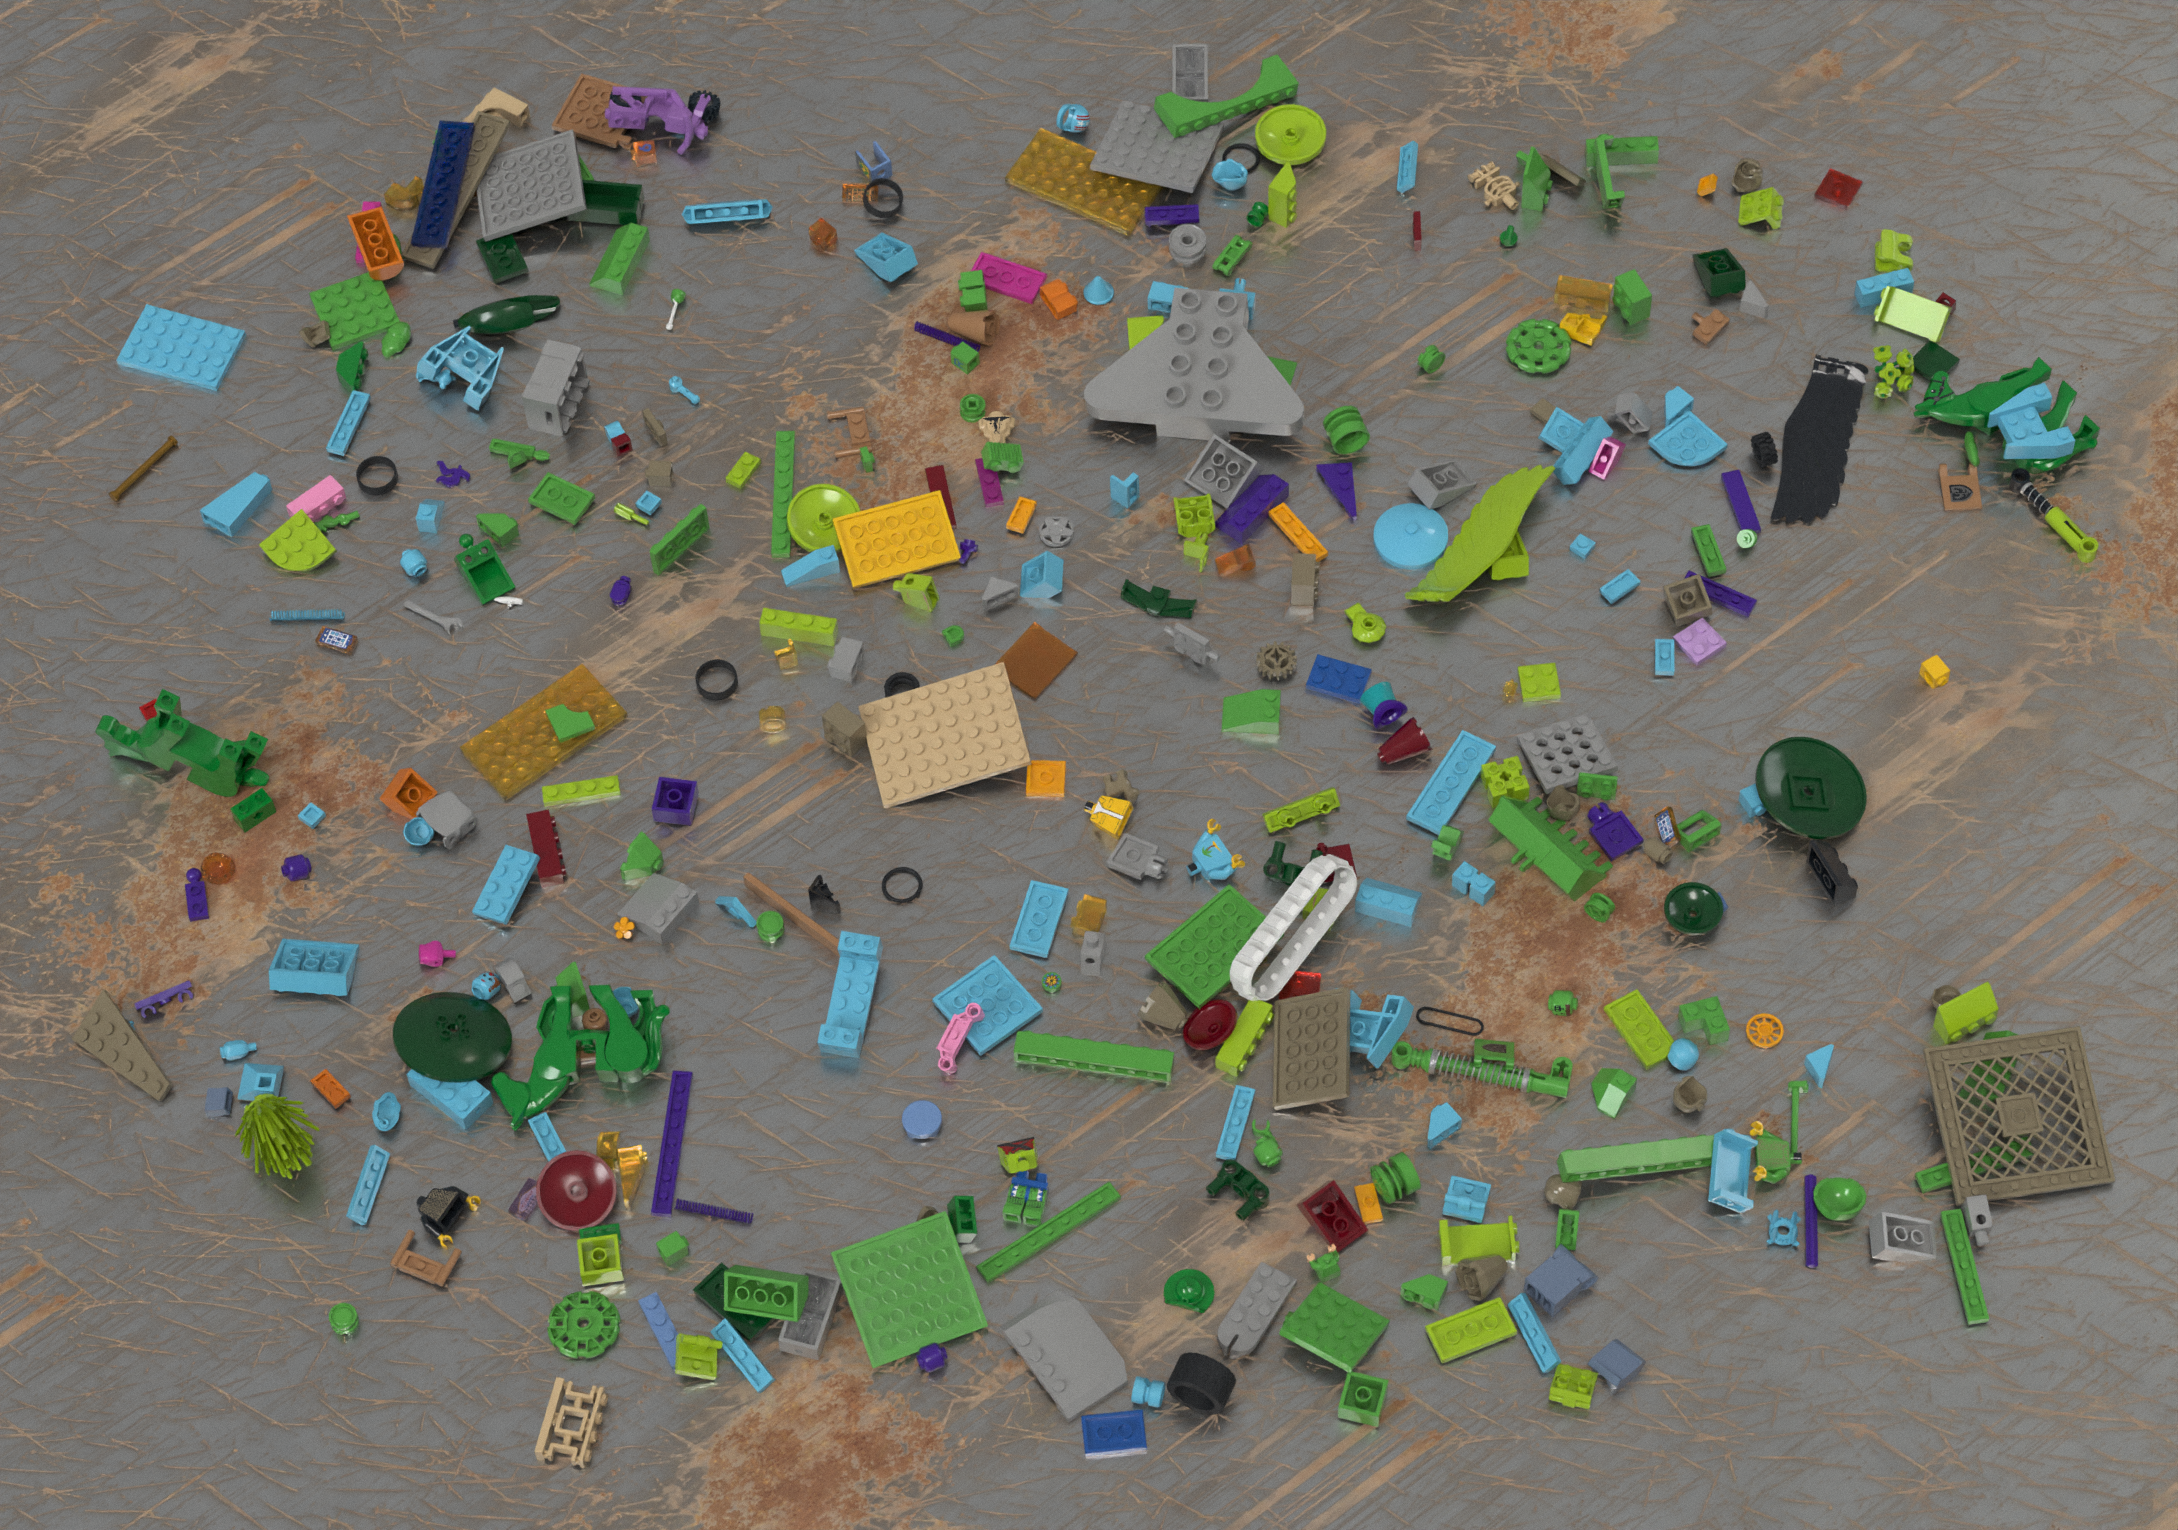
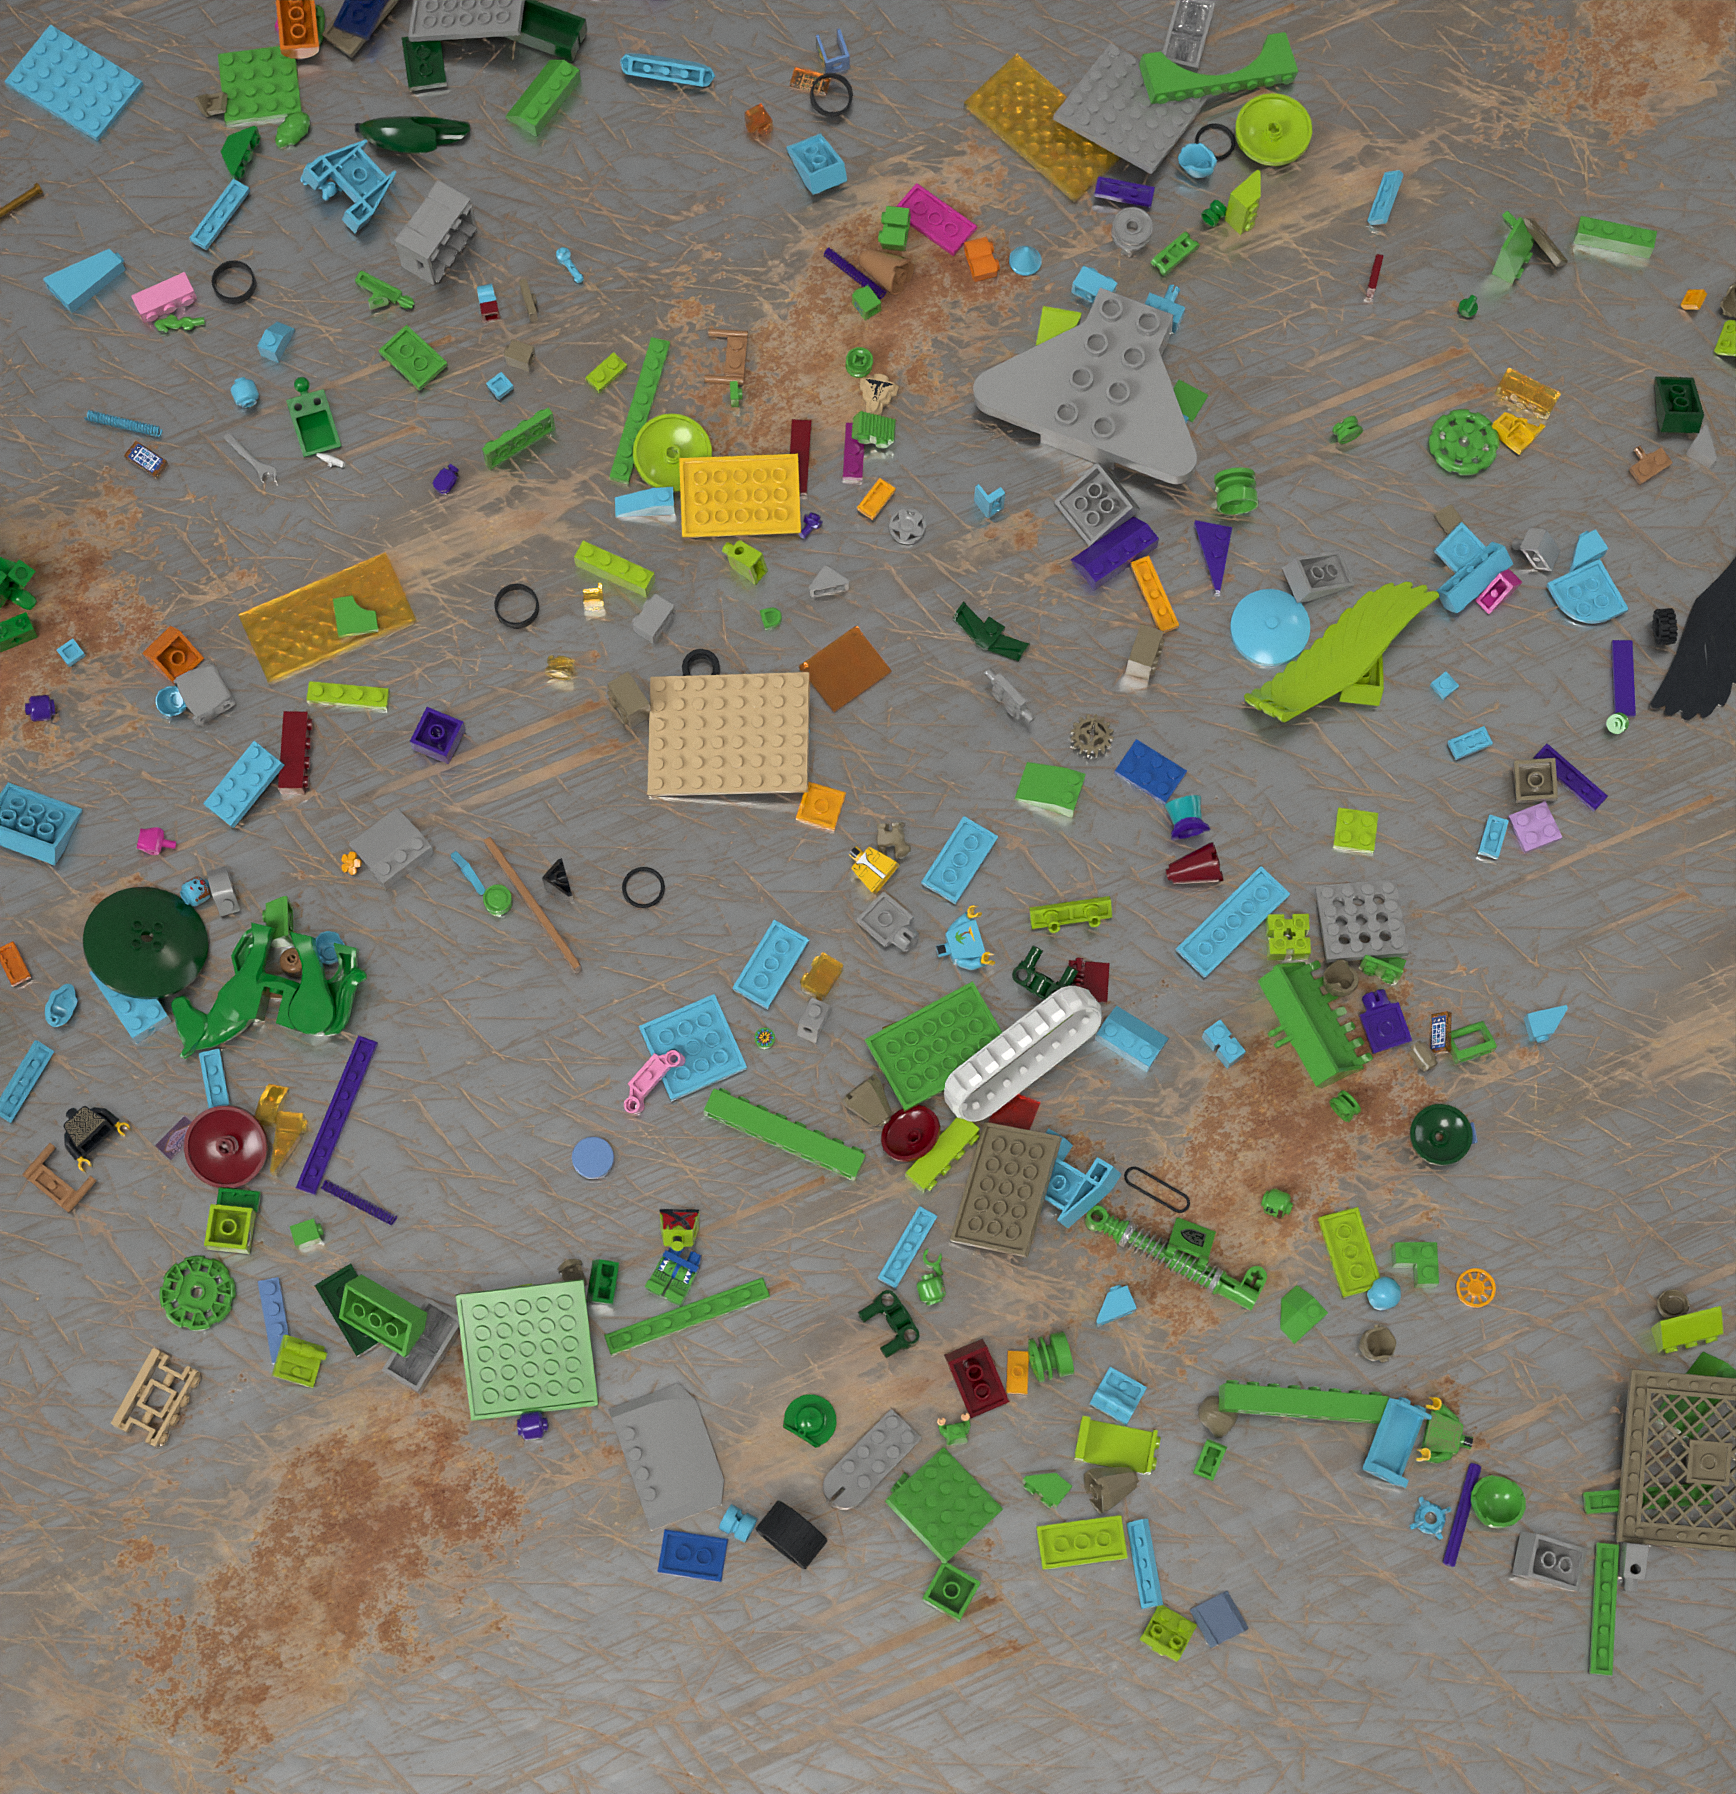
camera: 10 degrees right, 15 degrees up
lime plate [259,509,337,572] -> none
dark purple piece [436,461,471,487] -> none
bright green slope [476,513,519,548] -> none
lime axle [614,503,649,525] -> none
bright green slope [620,831,664,881] -> none
hinge [666,289,686,330] -> none
medium azure plate [710,1318,775,1393] -> none
medium azure plate [817,931,883,1058] -> none
medium azure slope [1020,551,1064,598] -> none
medium azure helmet [1056,104,1090,133] -> none
lime slope [1173,493,1215,538] -> none
lime bracket [1184,532,1209,573] -> none
clear orange plate [1215,544,1256,577] -> none
lime animal [1344,602,1386,643] -> none
bright green brick [1431,825,1464,861] -> none
tan torso [1467,161,1520,210] -> none
clear yellow plate [1502,679,1518,697] -> none
sand blue piece [1523,1244,1598,1318] -> none
bright green panel [1592,134,1625,209] -> none
bright green brick [1612,269,1652,325] -> none
bright green plate [1691,524,1727,577] -> none
dark green dish [1755,737,1867,839] -> none
bright green piece [1788,1081,1809,1152] -> none
medium azure slope [1804,1044,1834,1088] -> none
black slope [1806,840,1858,906] -> none
none -> medium azure plate [921,816,998,905]

